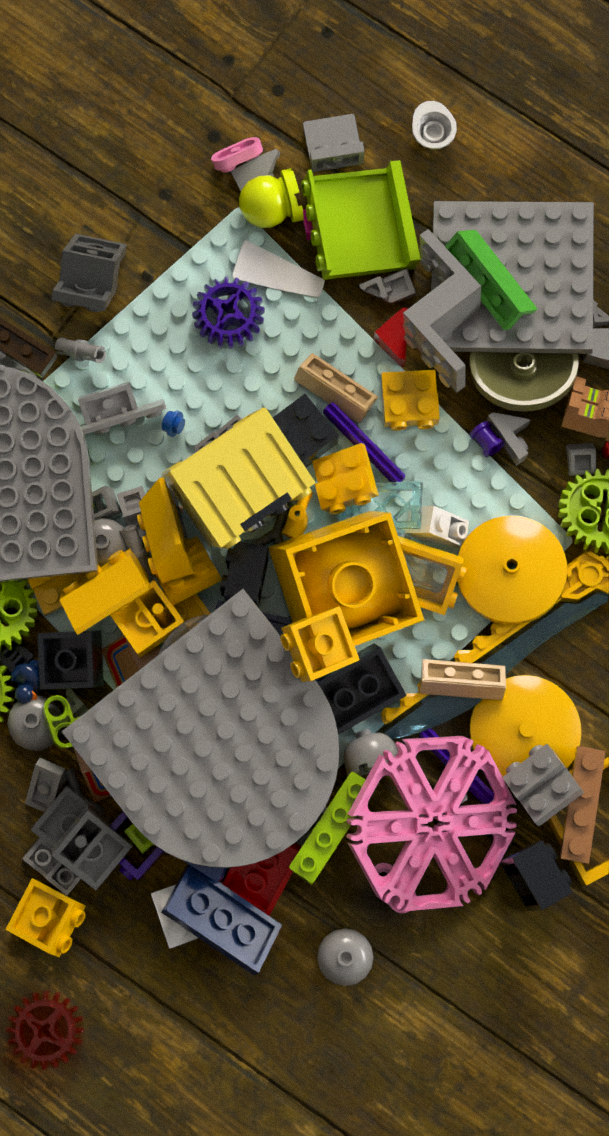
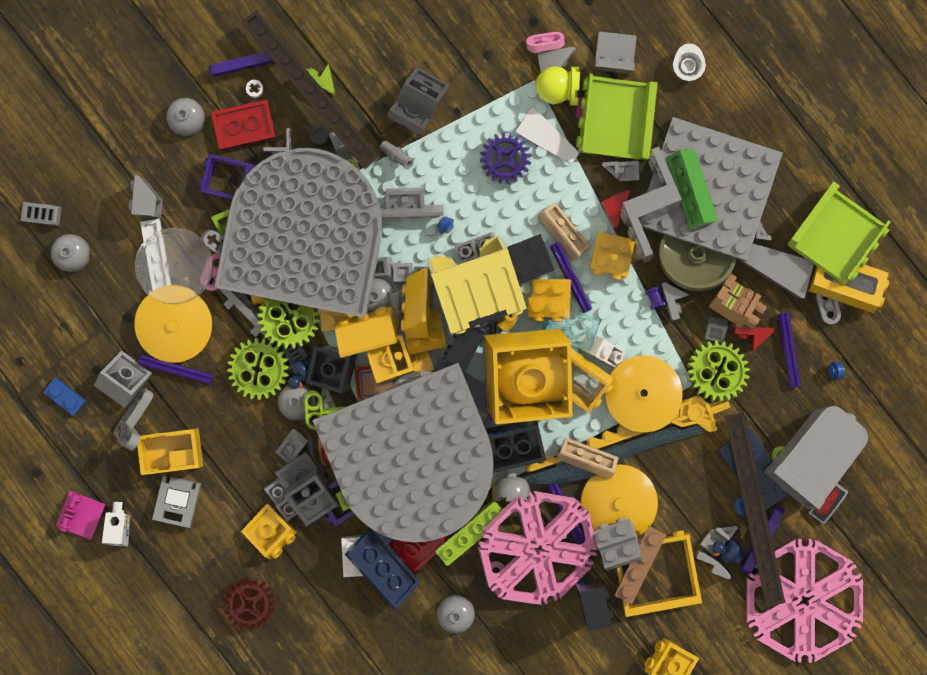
camera: 15 degrees right, 10 degrees up
yellow plate [280,606,360,682] -> none

